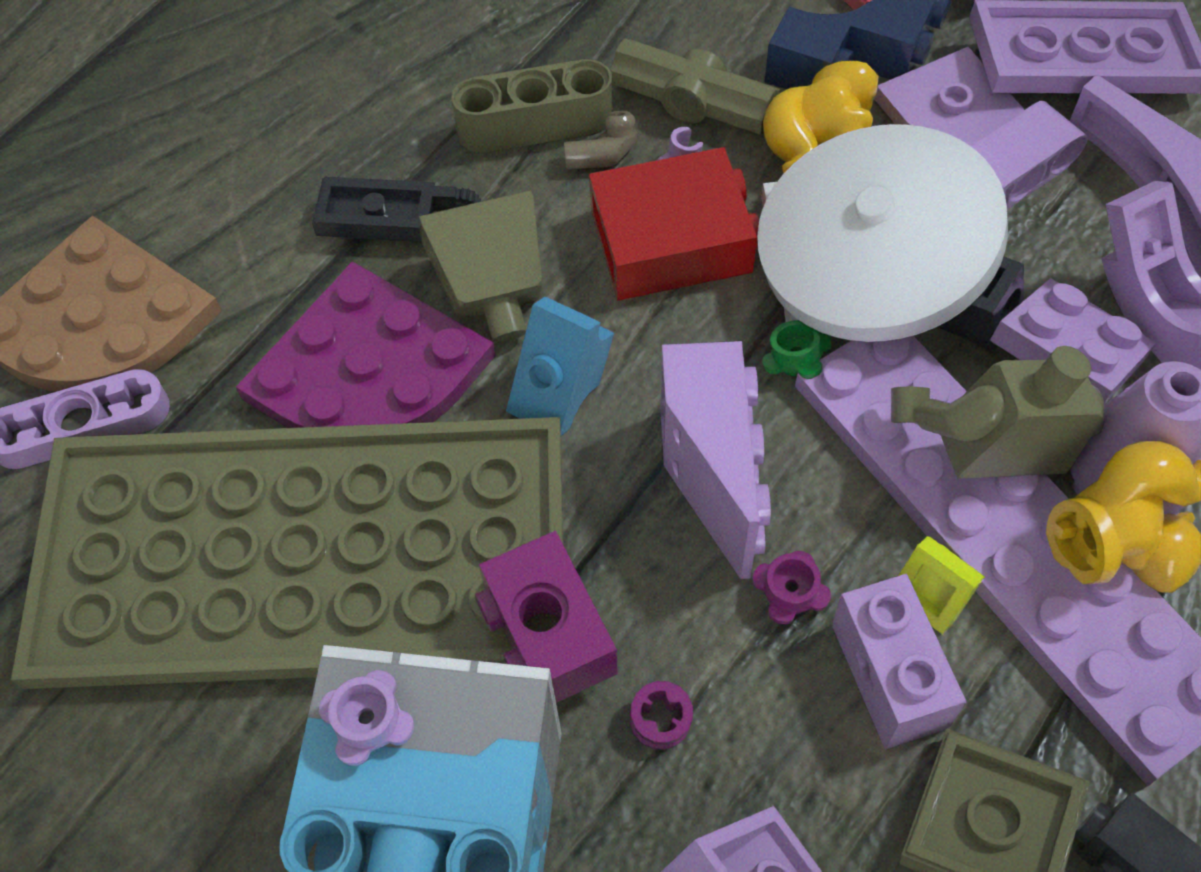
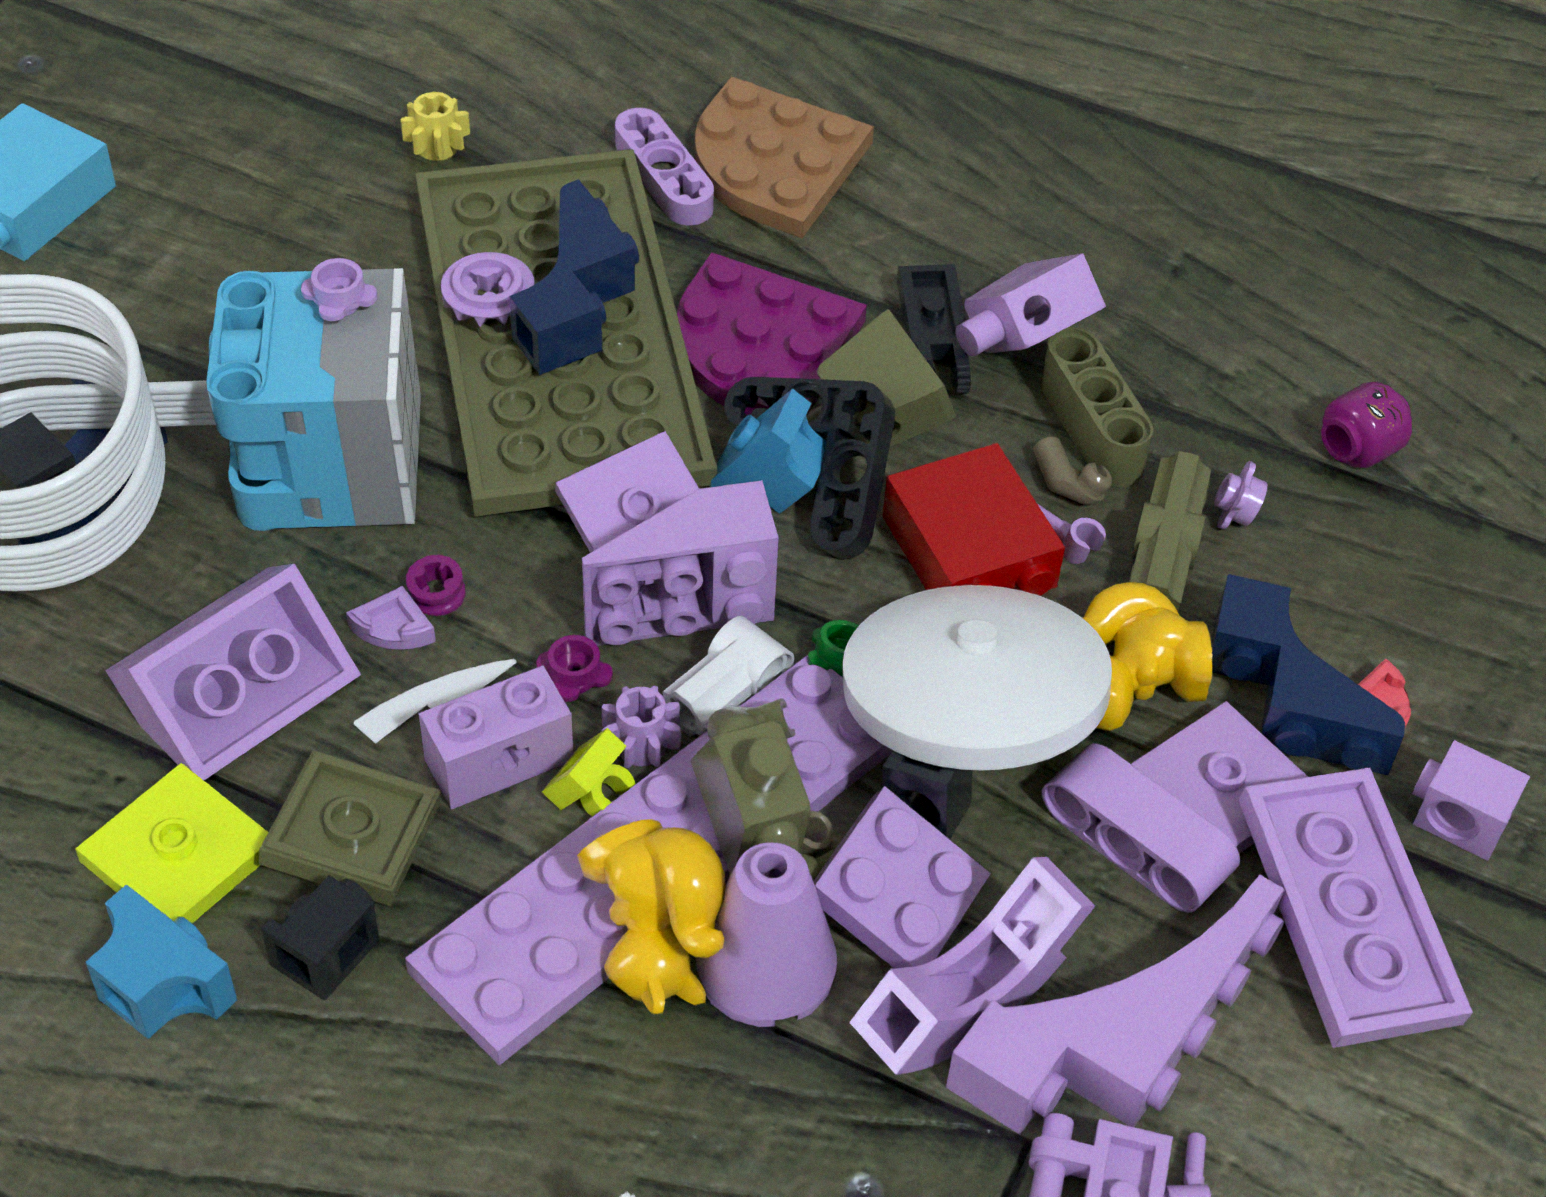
camera: 75 degrees right, 10 degrees down
magenta brick [475,530,618,703] -> none
none -> lavender tile [346,586,436,650]
none -> white sticker [354,659,516,744]
none -> lavender gear [441,252,535,327]
none -> dark blue arch [509,179,639,375]
none -> lavender plate [555,431,699,553]
none -> lavender gear [601,686,681,768]
none -> white piece [663,616,794,737]
none -> black beam [724,377,895,560]
none -> lavender torso [955,253,1106,357]
none -> lavender plate [1214,461,1268,530]

